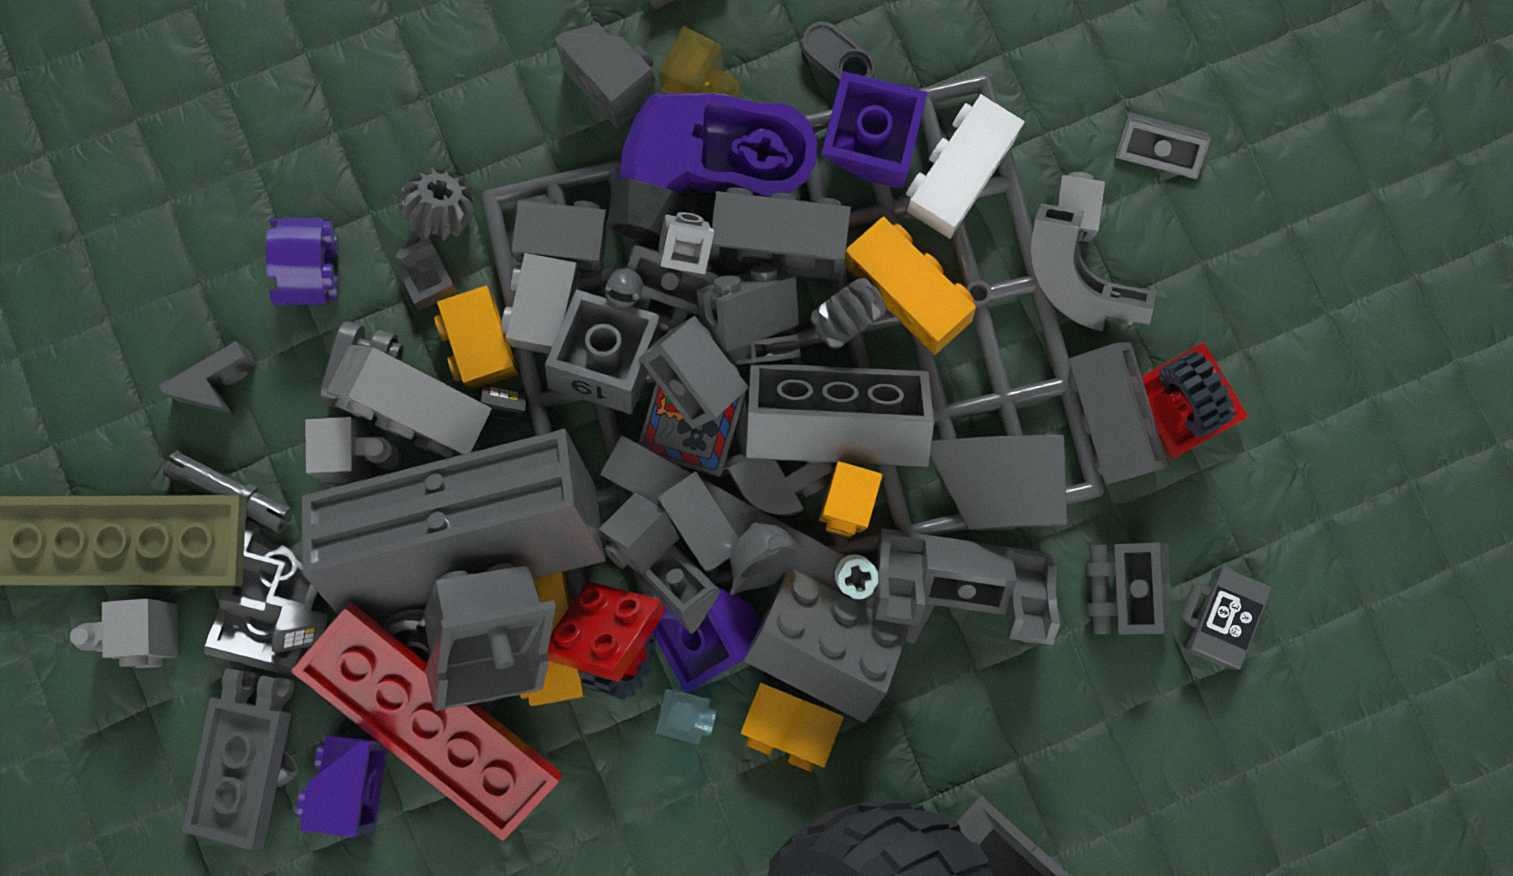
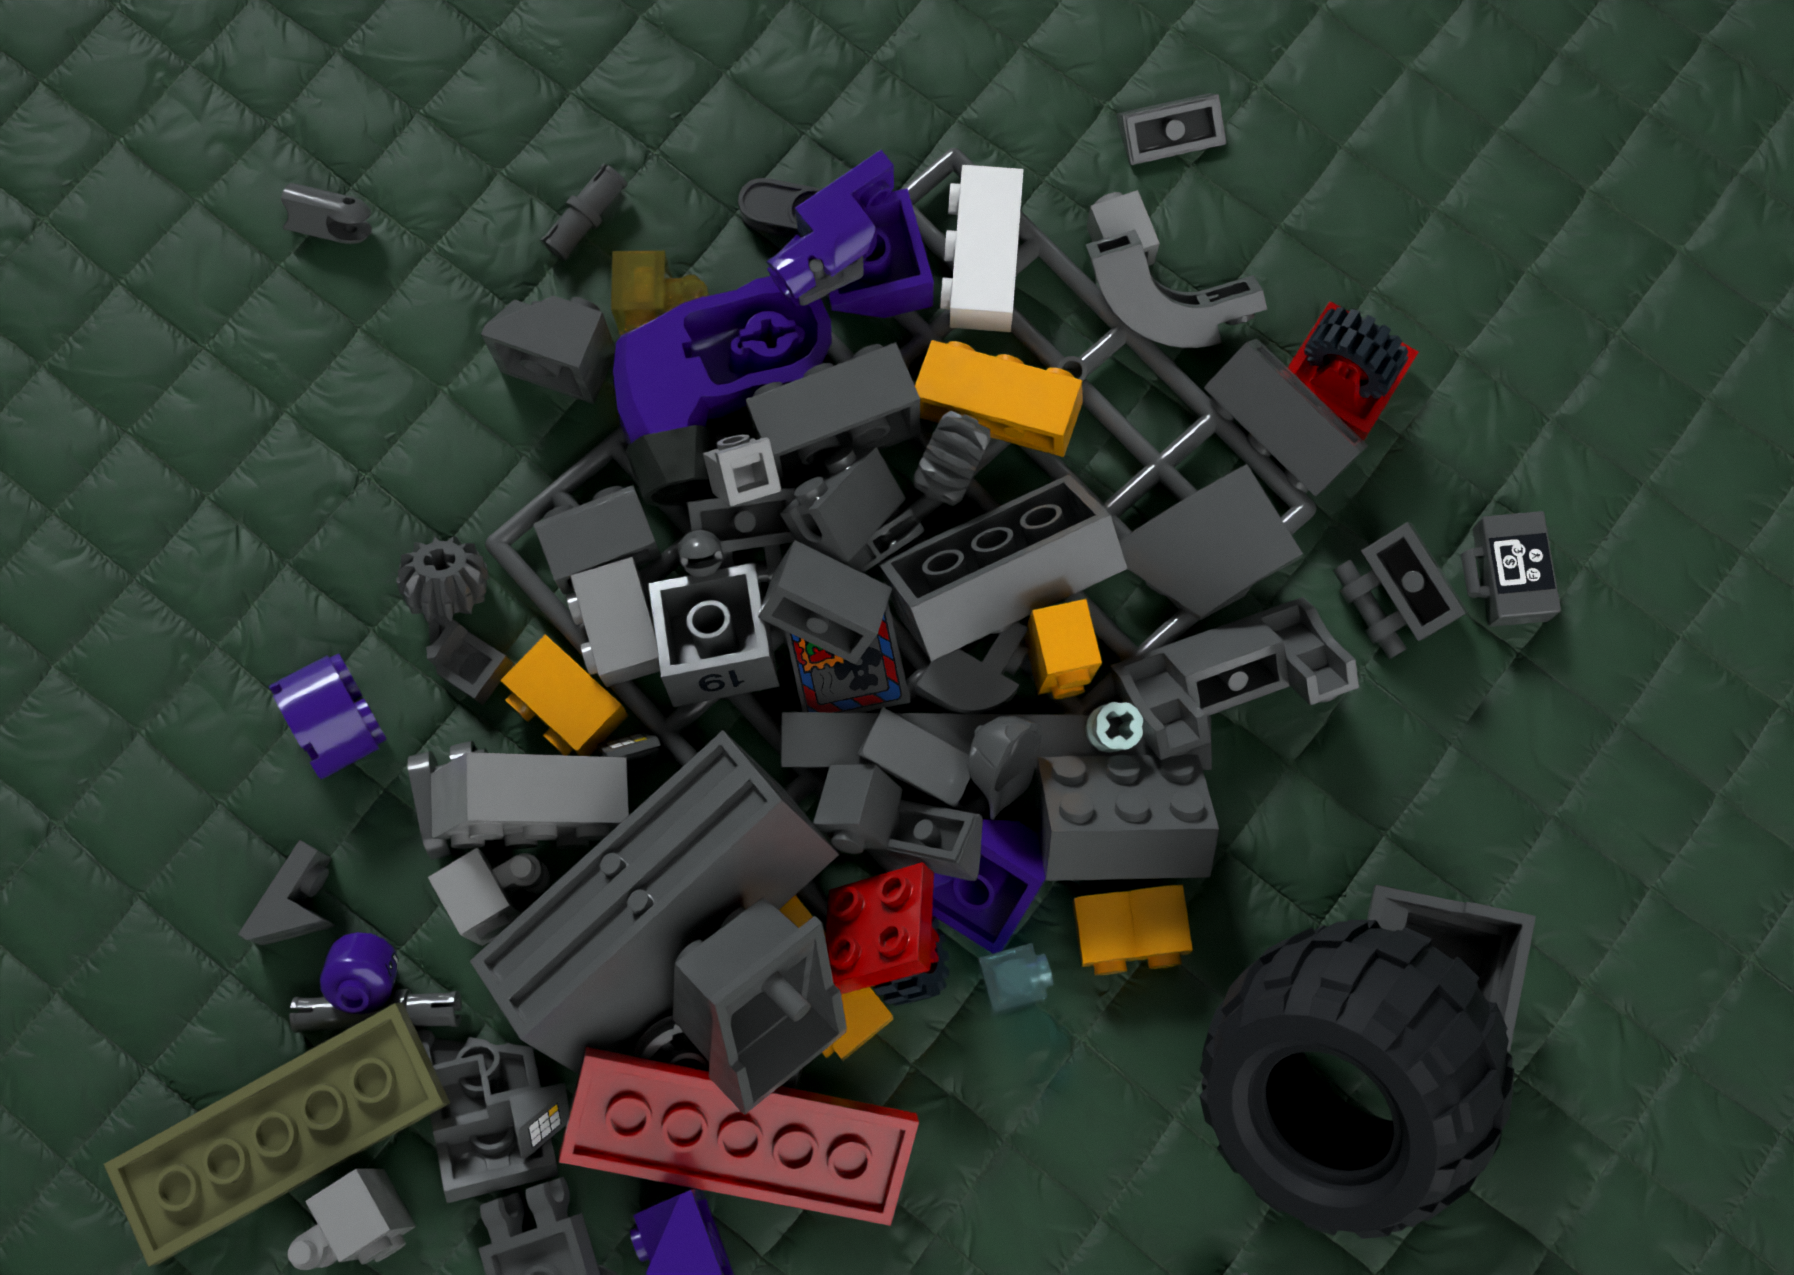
camera: 25 degrees left, 5 degrees down
none -> dark purple head [320,932,398,1015]
none -> dark purple plate [766,150,894,308]

